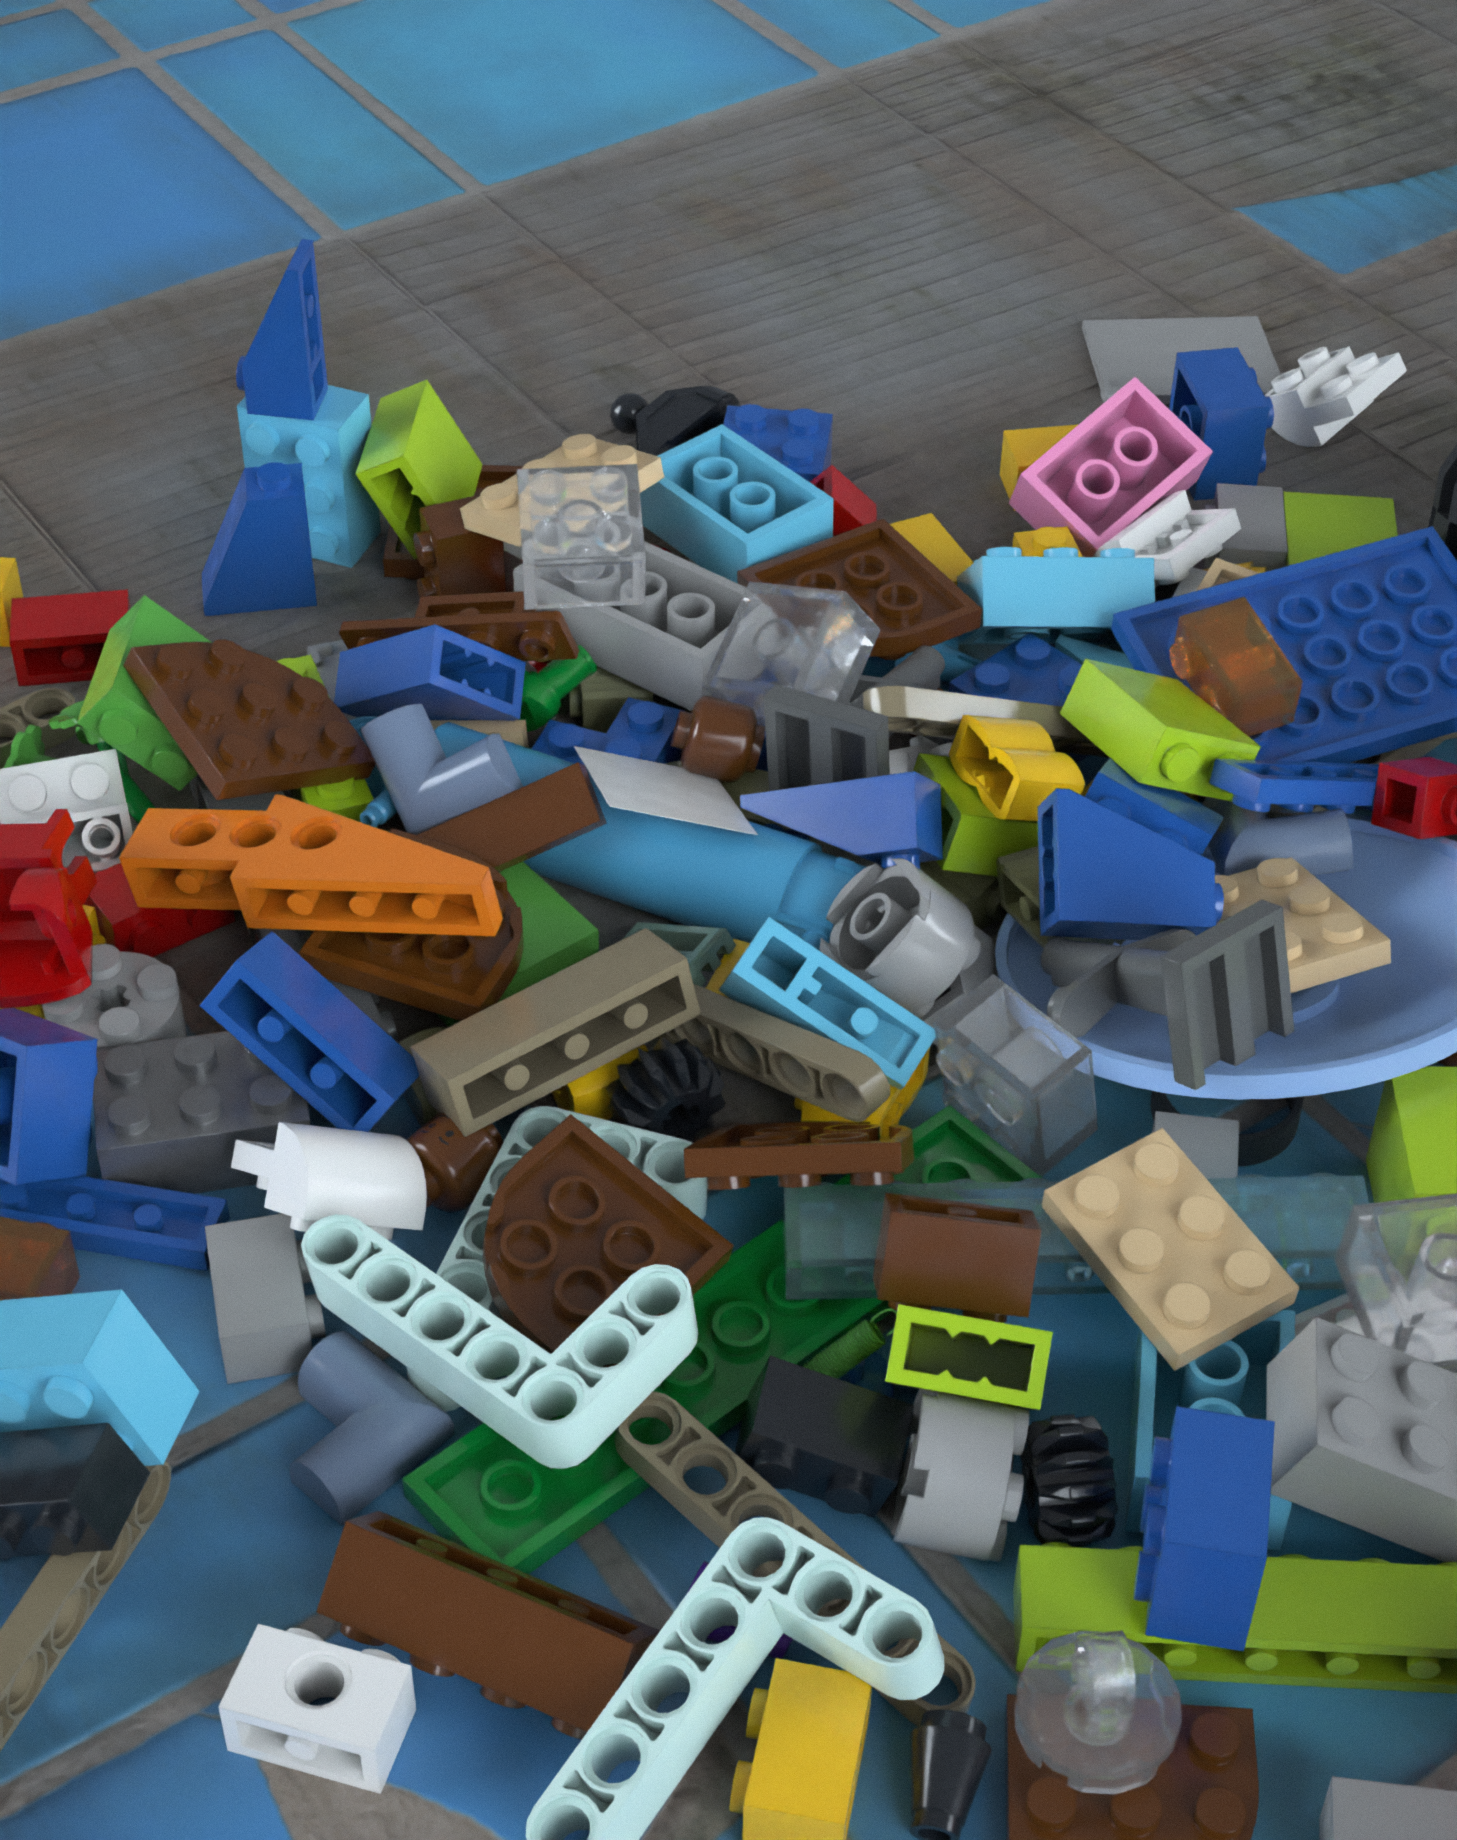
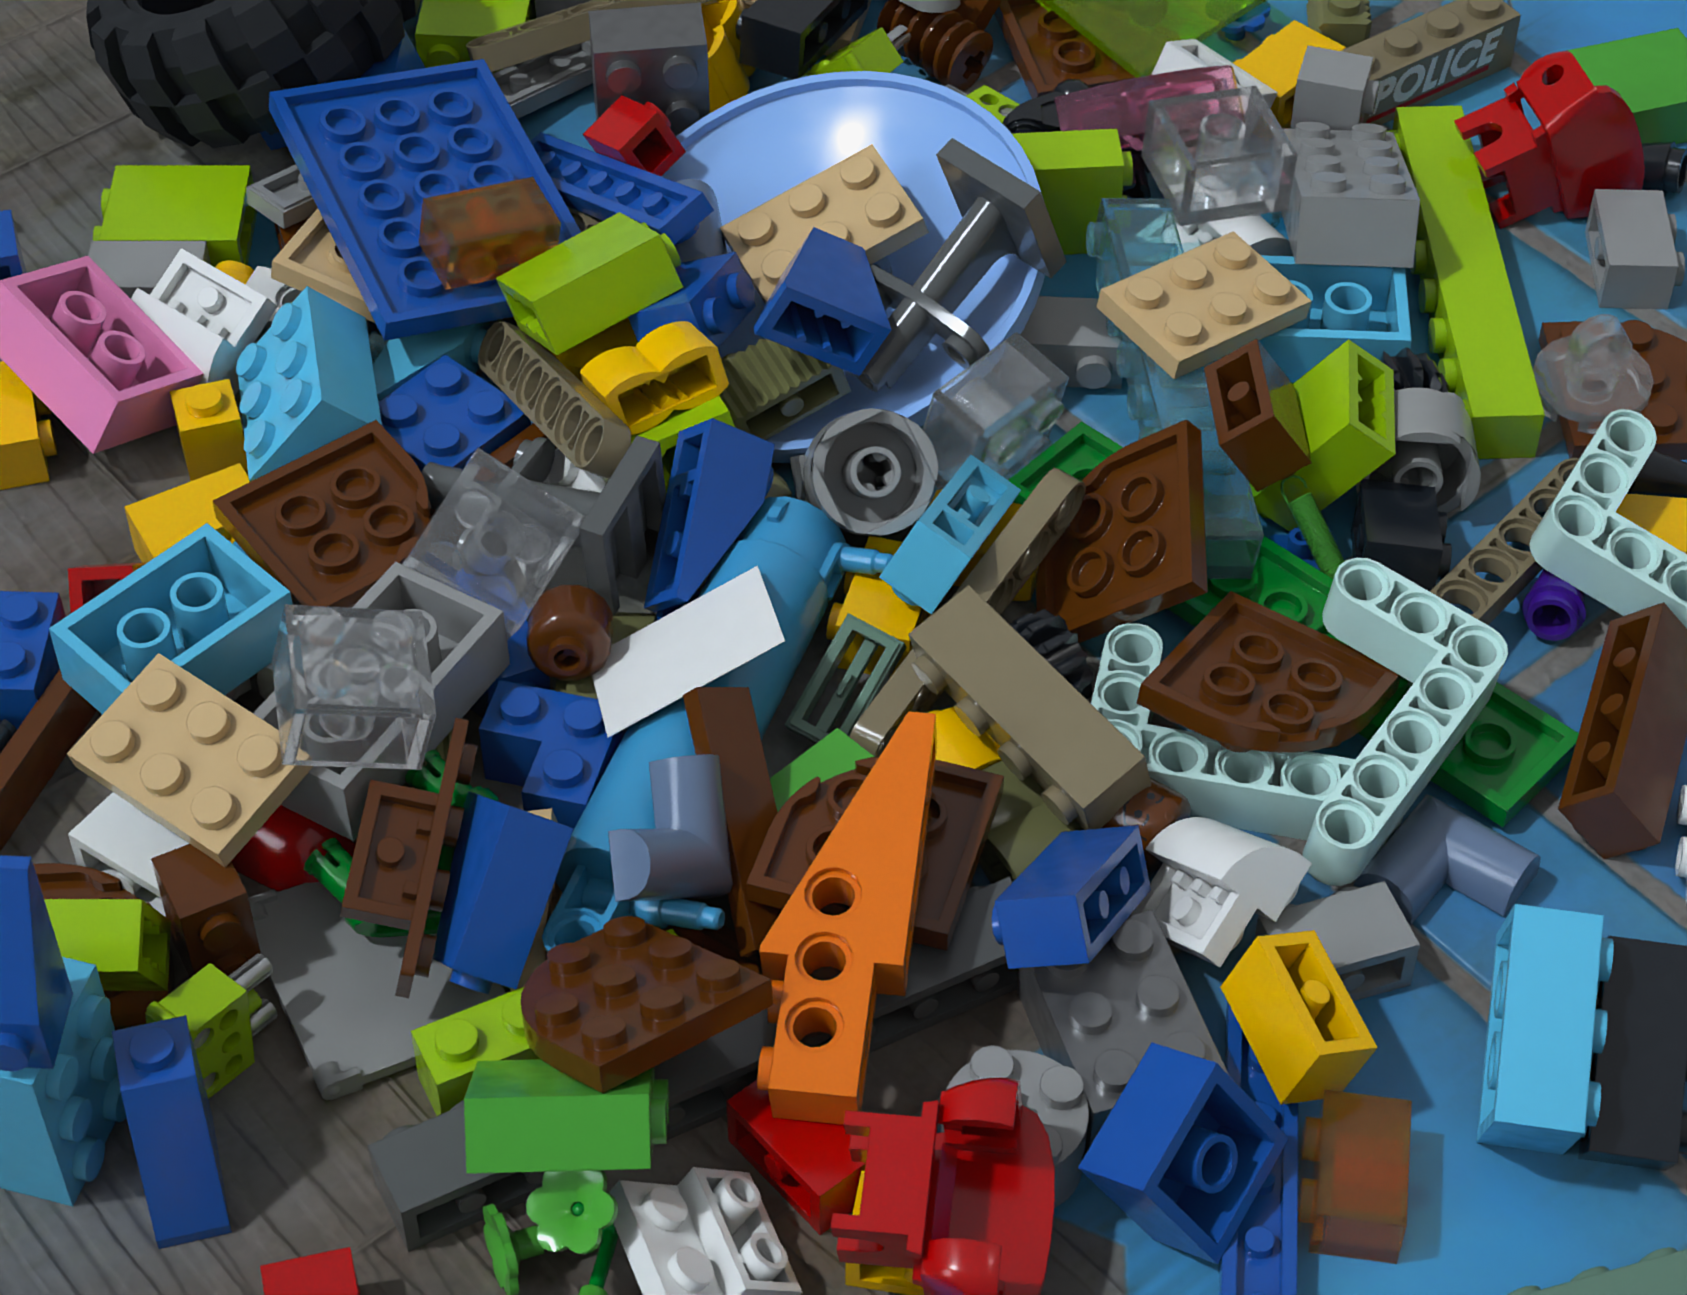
camera: 95 degrees left, 5 degrees up
blue brick [1133,1406,1275,1651] -> none
none -> lime piece [145,954,277,1099]
none -> yellow brick [1220,930,1378,1105]

